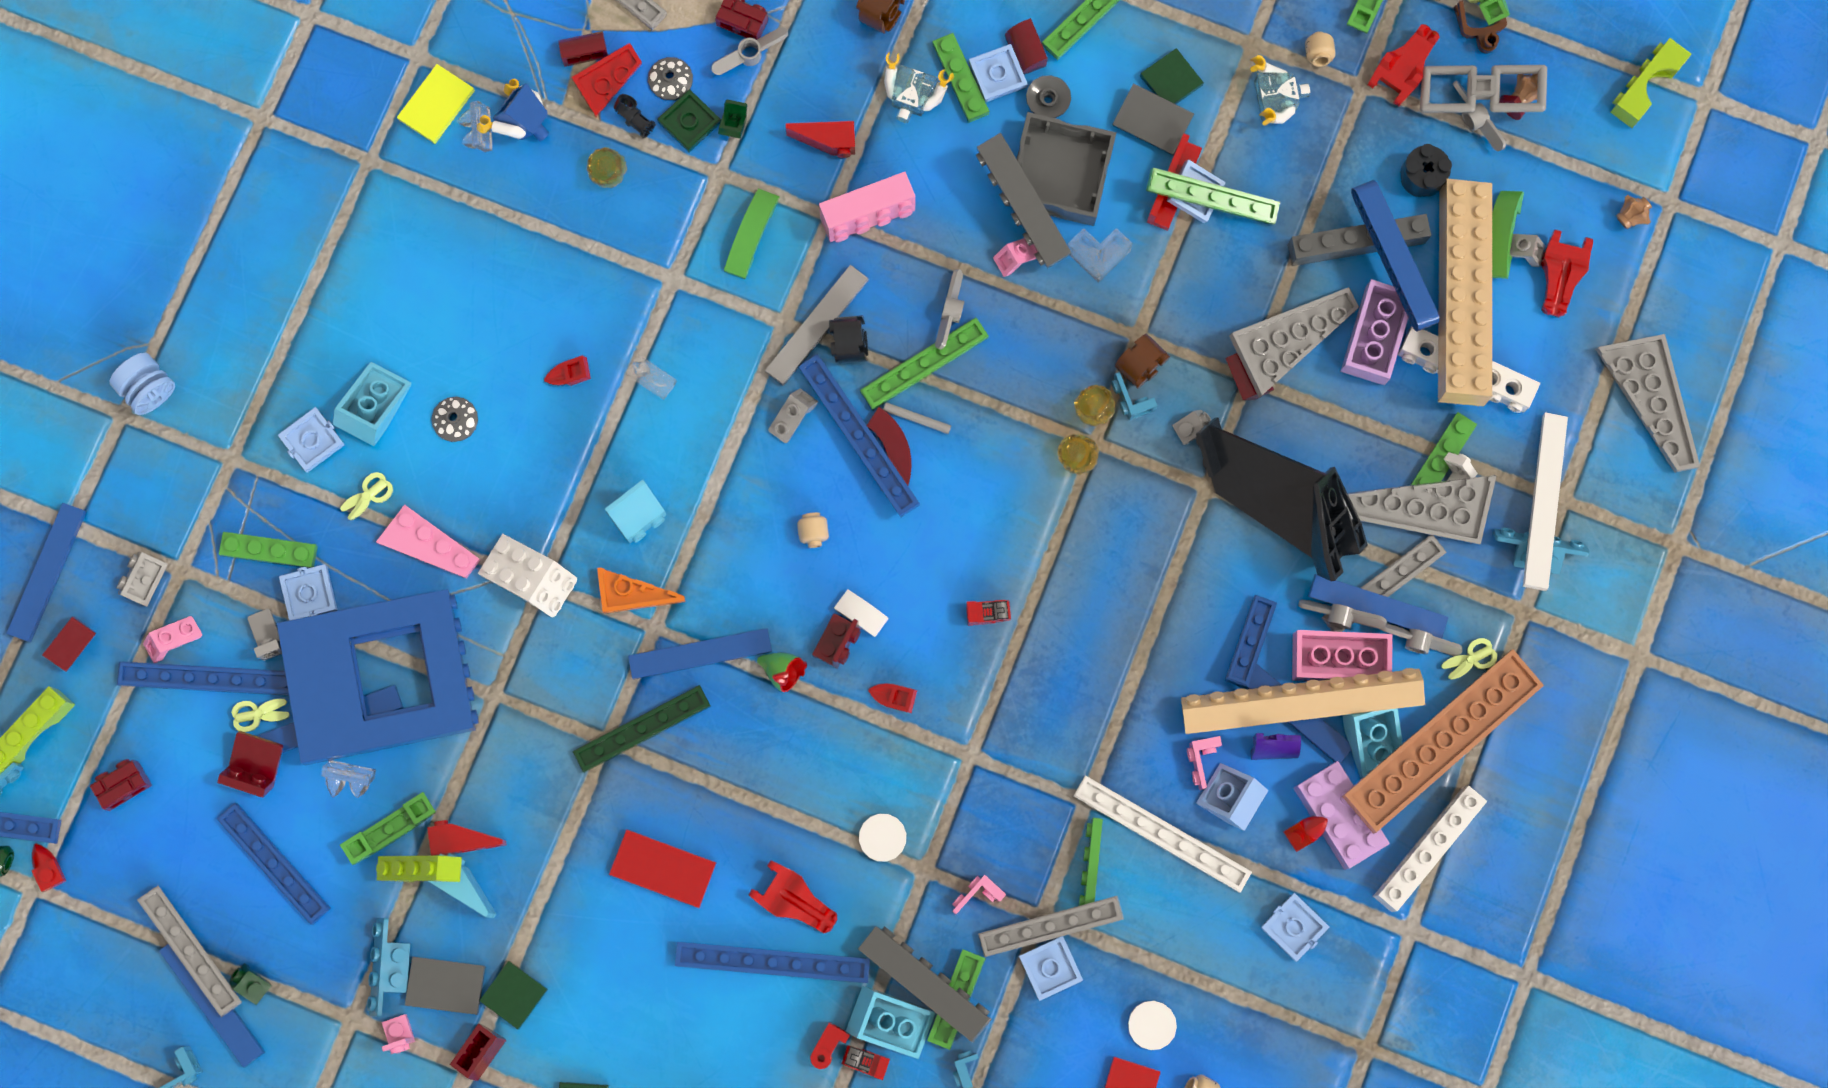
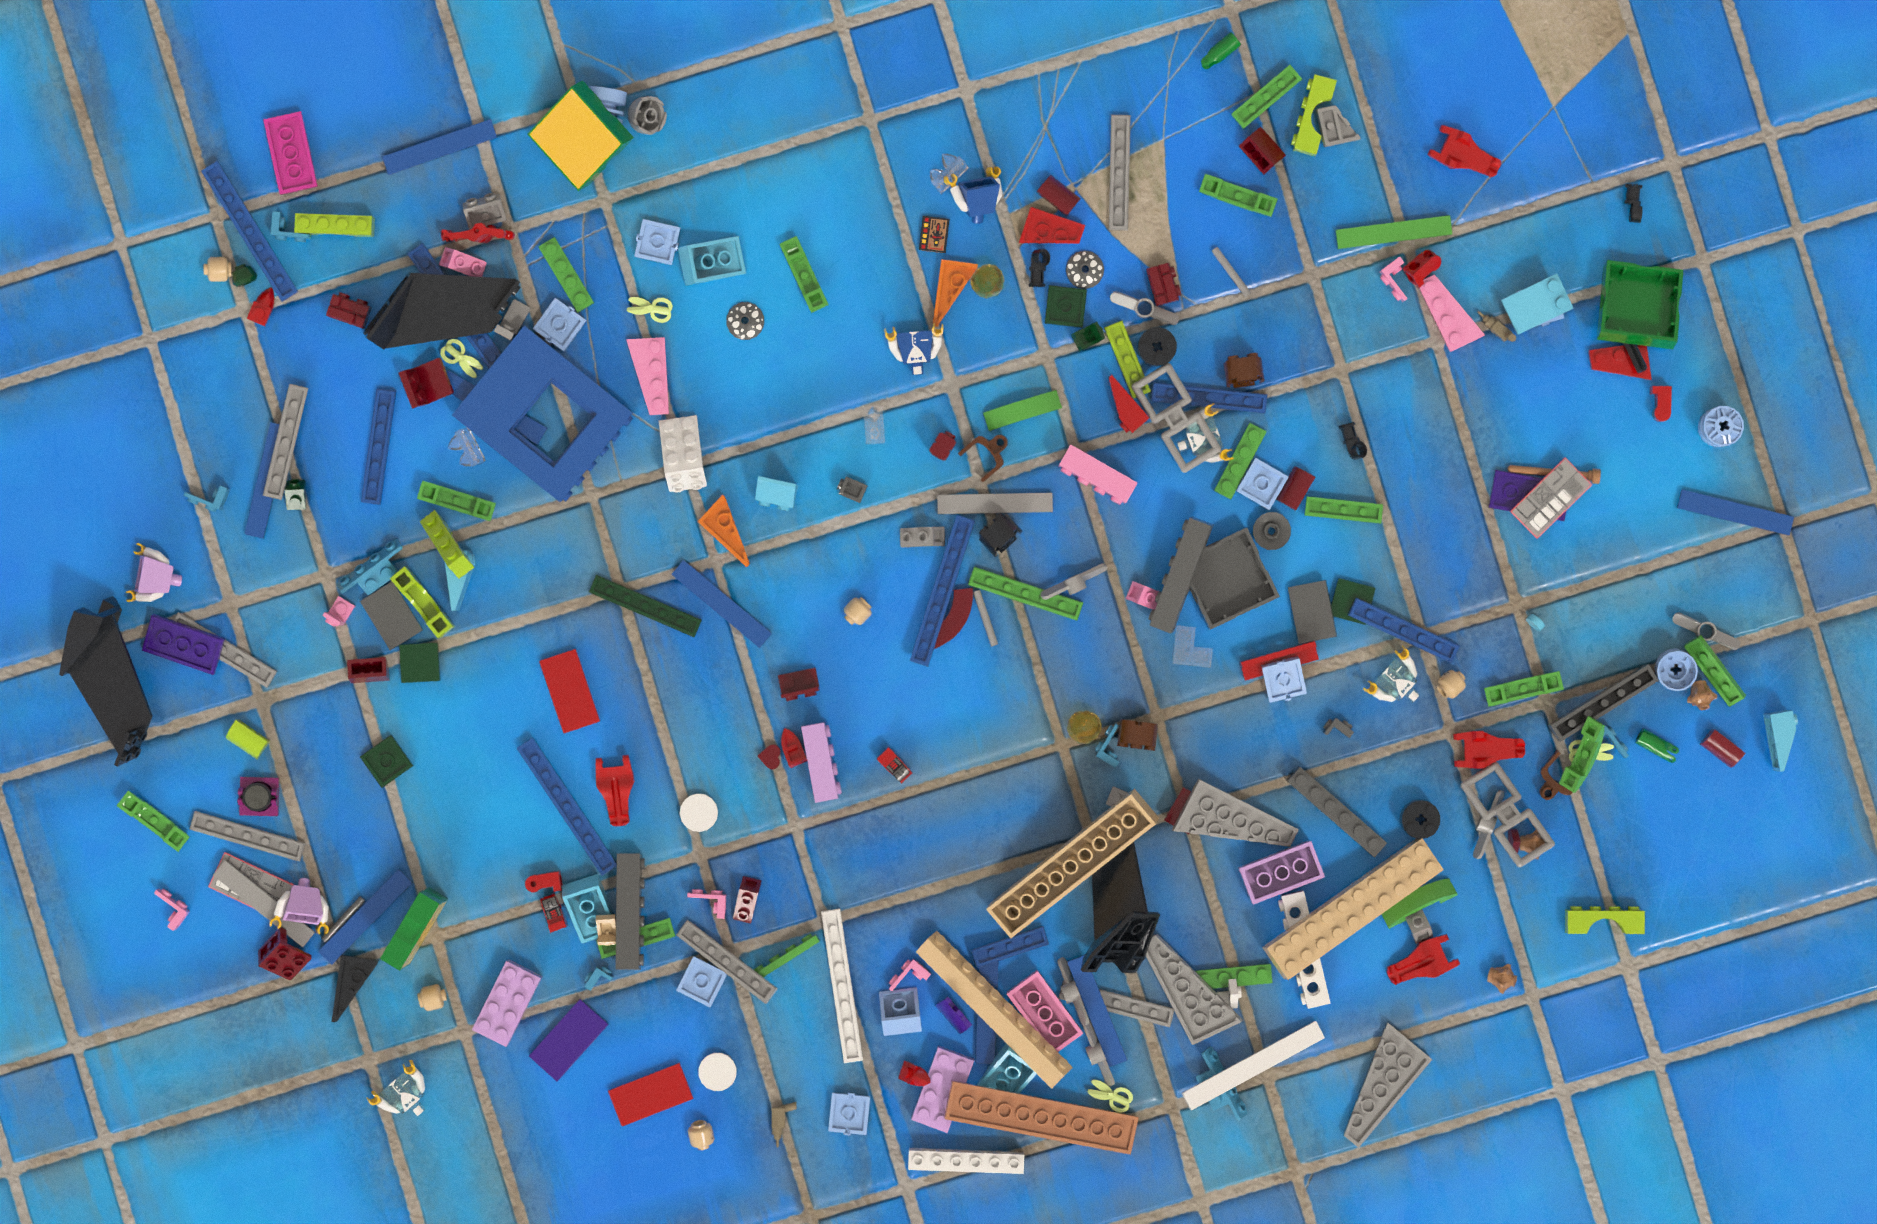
camera: 55 degrees right, 10 degrees up
dark red brick [42,616,96,672] -> none
neon yellow tile [397,64,475,144] -> none
red slope [427,820,507,856] -> none
red plate [544,355,591,386] -> none
hat [757,652,807,692] -> none
white slope [834,590,889,637] -> none
clear yellow hair [1058,434,1099,475] -> none
tile [1146,168,1280,225] -> none
blue beam [1351,180,1440,332] -> none
none -> black piece [363,272,521,350]
none -> lime arch [390,566,455,638]
none -> red animal [440,223,515,243]
none -> yellow tile [527,80,634,191]
none -> tan bracket [596,914,616,946]
none -> light grey cylinder [627,96,667,135]
none -> bracket [733,876,762,923]
none -> dark red tile [758,744,781,769]
none -> dark tan piece [772,1101,797,1148]
none -> bright green slope [780,236,829,313]
none -> lavender brick [801,722,842,803]
none -> dark grey bracket [837,476,867,503]
none -> torso [884,323,944,375]
none -> piece [919,216,950,253]
none -> dark red brick [929,431,956,461]
none -> orange wing [933,259,978,327]
none -> reddish brown piece [958,435,1008,482]
none -> tan brick [986,788,1159,938]
none -> lime tile [1104,321,1151,399]
none -> light grey bar [1132,363,1221,473]
none -> black brick [1137,327,1177,367]
none -> blue tile [1151,382,1268,414]
none -> dark grey bracket [1323,718,1354,738]
none -> blue tile [1348,598,1460,663]

